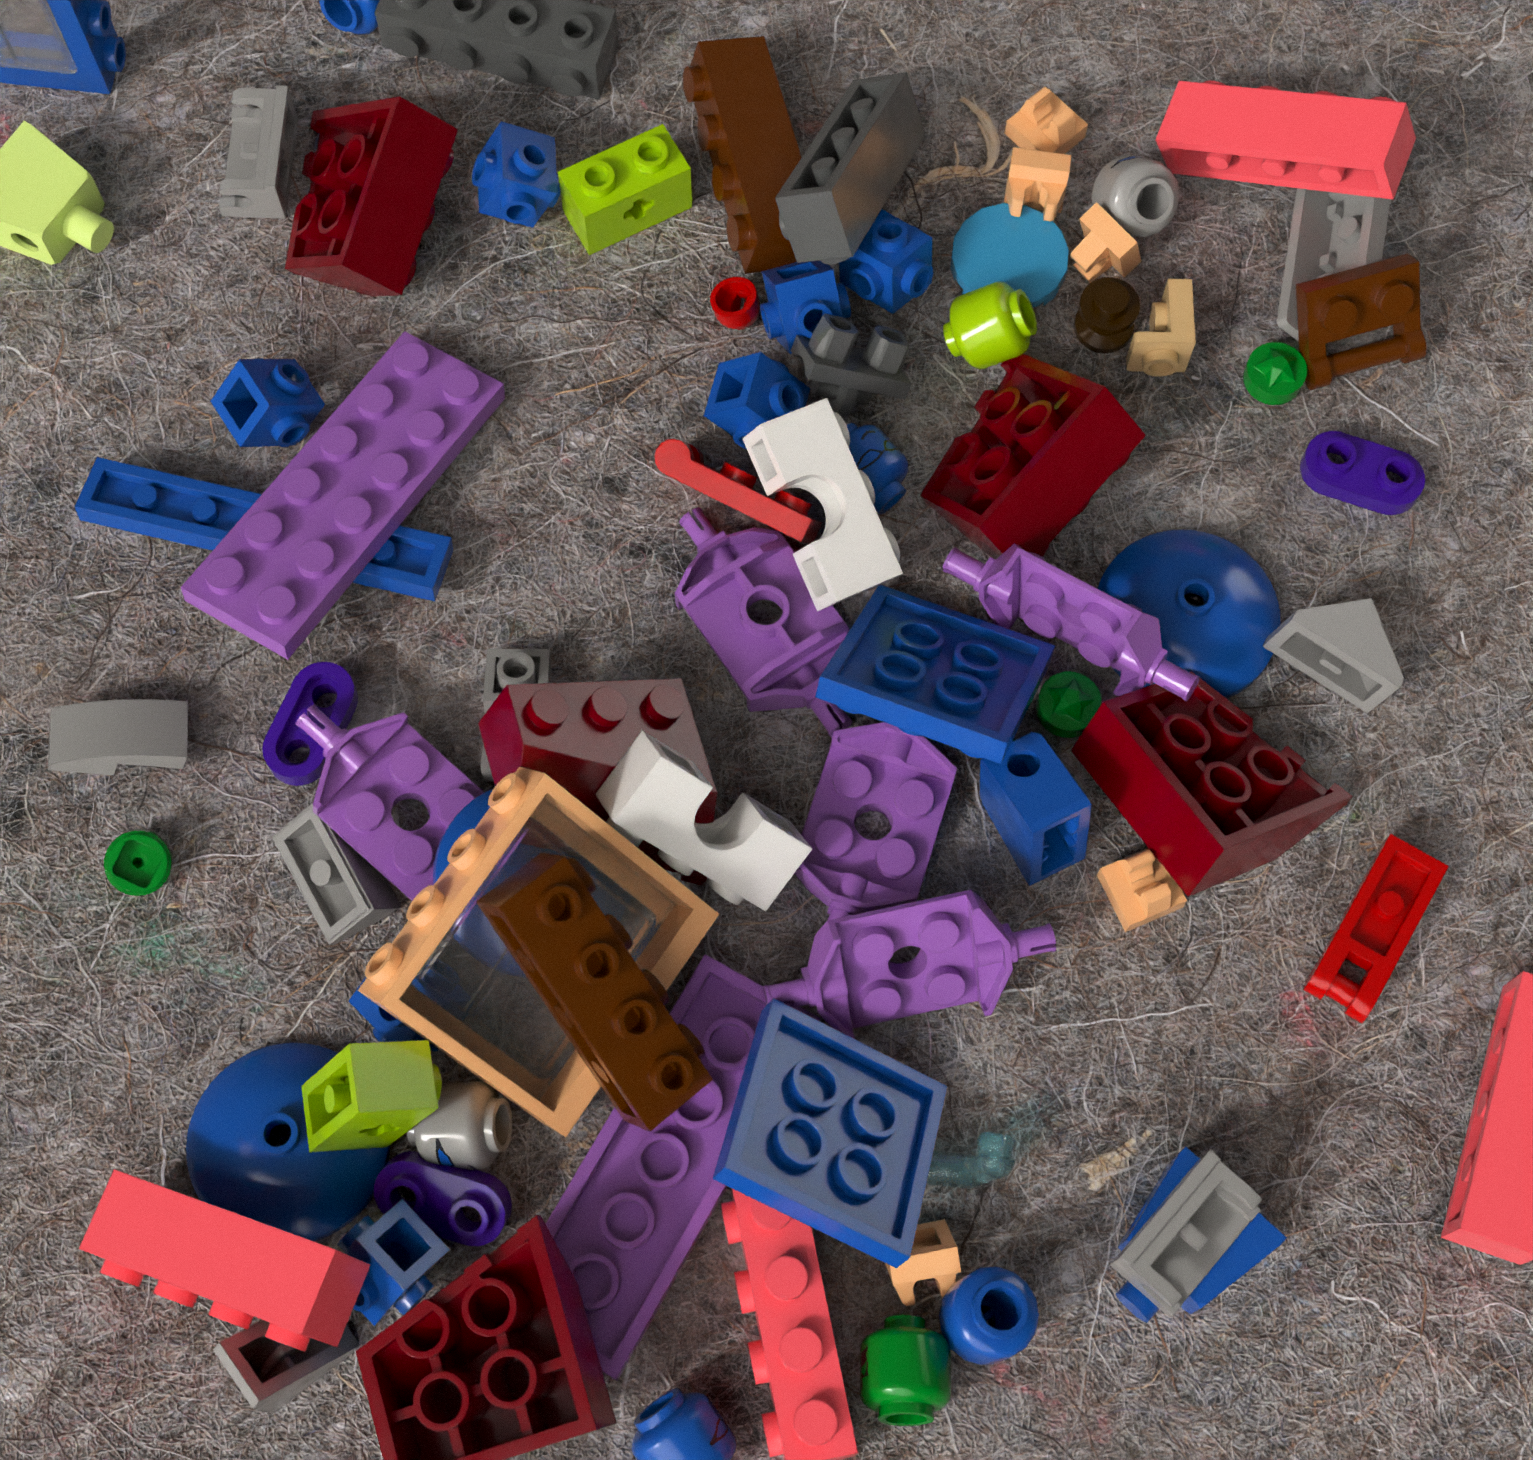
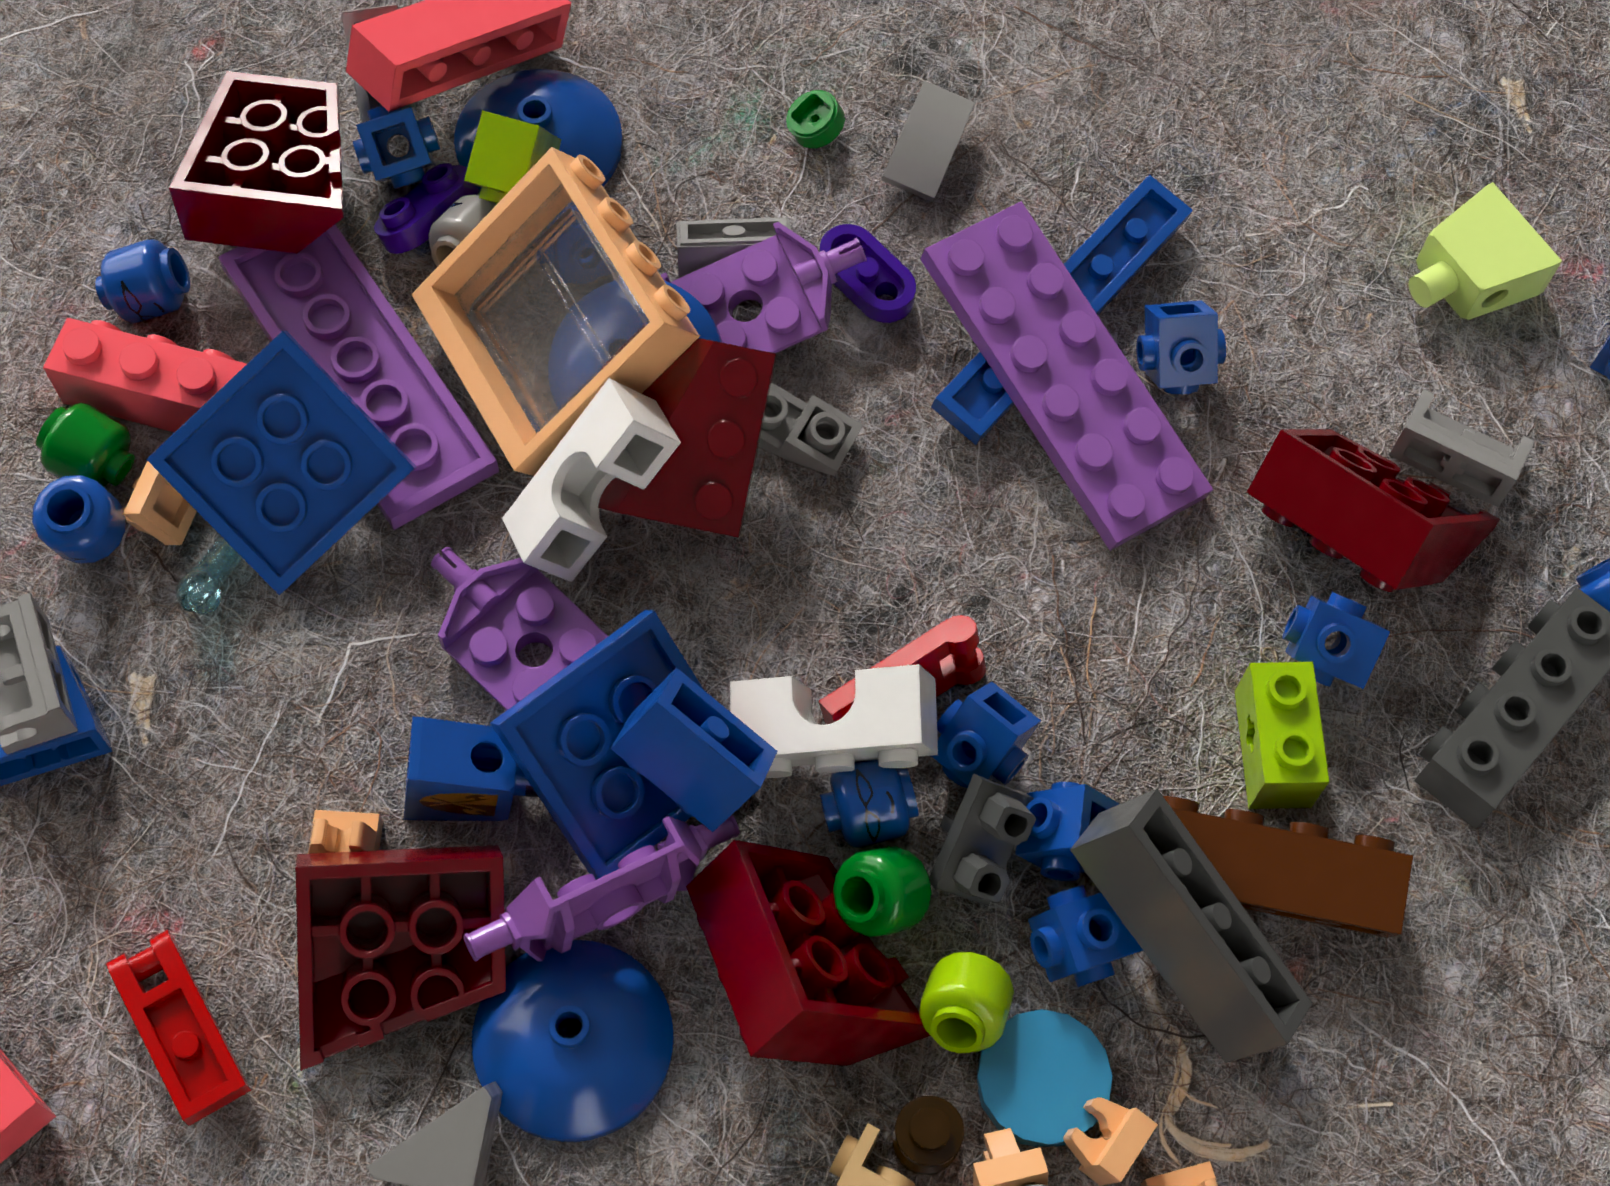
camera: 115 degrees right, 5 degrees down
reddish brown brick [476,852,713,1132] -> none
medium lavender plate [675,507,852,737] -> none
red hinge [710,277,760,330] -> none
medium lavender plate [763,890,1056,1039] -> none
green tile [1036,671,1102,738] -> none
none -> blue brick [610,667,778,832]
none -> green head [833,847,932,937]

